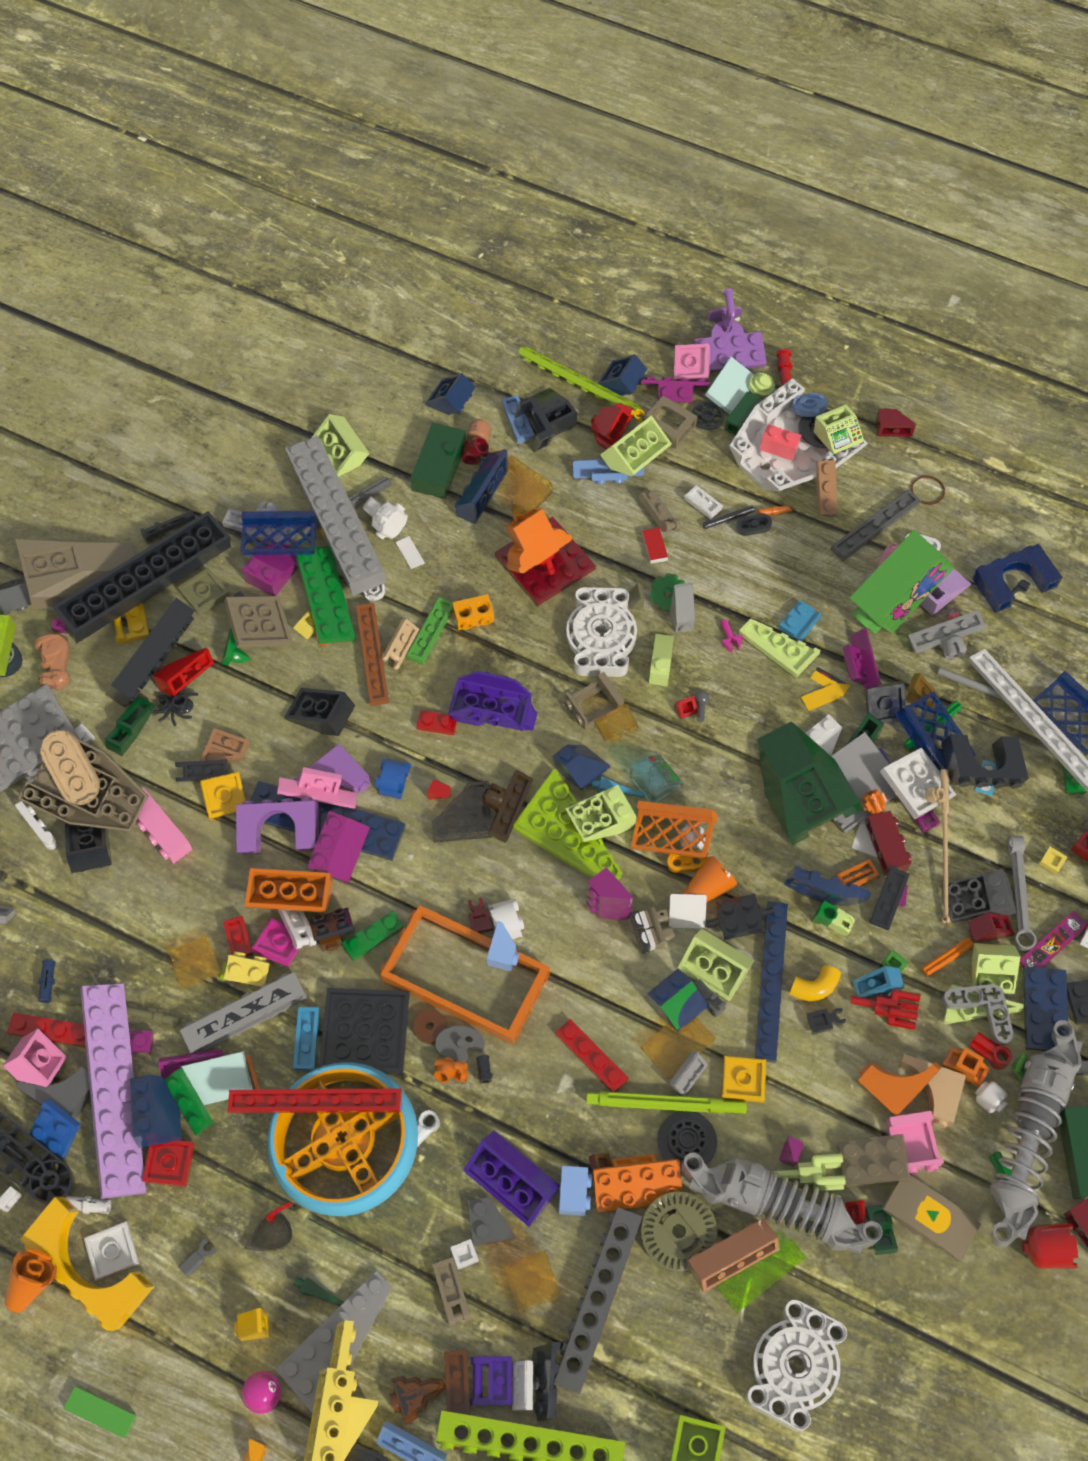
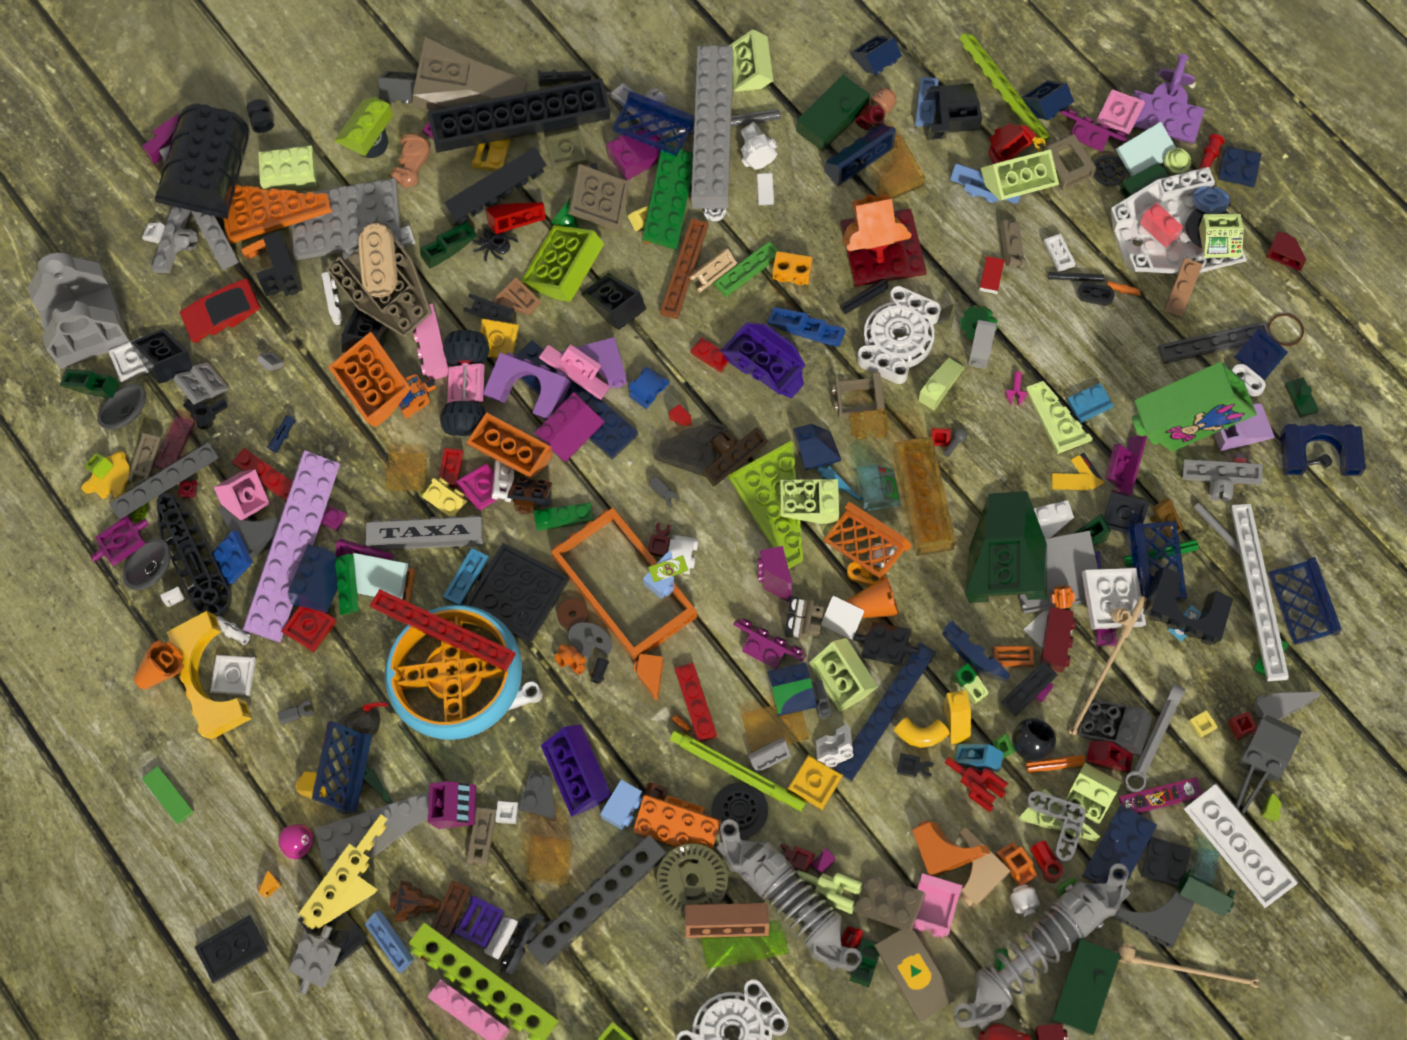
camera: 30 degrees right, 5 degrees up
none -> dark blue fence [312,721,372,814]
none -> orange slope [328,332,411,427]
none -> orange torso [398,374,436,419]
none -> magenta slope [428,781,477,829]
none -> black plate [440,330,490,436]
none -> lime slope [521,225,604,302]
none -> orange slope [634,654,664,700]
none -> dark grey bar [648,476,680,508]
none -> lime sticker [648,555,689,583]
none -> orange piece [669,711,695,736]
none -> magenta bracket [733,618,807,669]
none -> blue slope [767,307,846,347]
none -> dark red plate [780,844,815,873]
none -> white cylinder [816,724,853,767]
none -> black axle [840,279,889,314]
none -> clear yellow brick [893,436,956,556]
none -> yellow slope [943,690,971,745]
none -> black wheel [1012,718,1056,762]
none -> dark blue plate [1218,146,1262,187]
none -> clear blue plate [1234,328,1288,380]
none -> dark green tile [1285,377,1319,418]

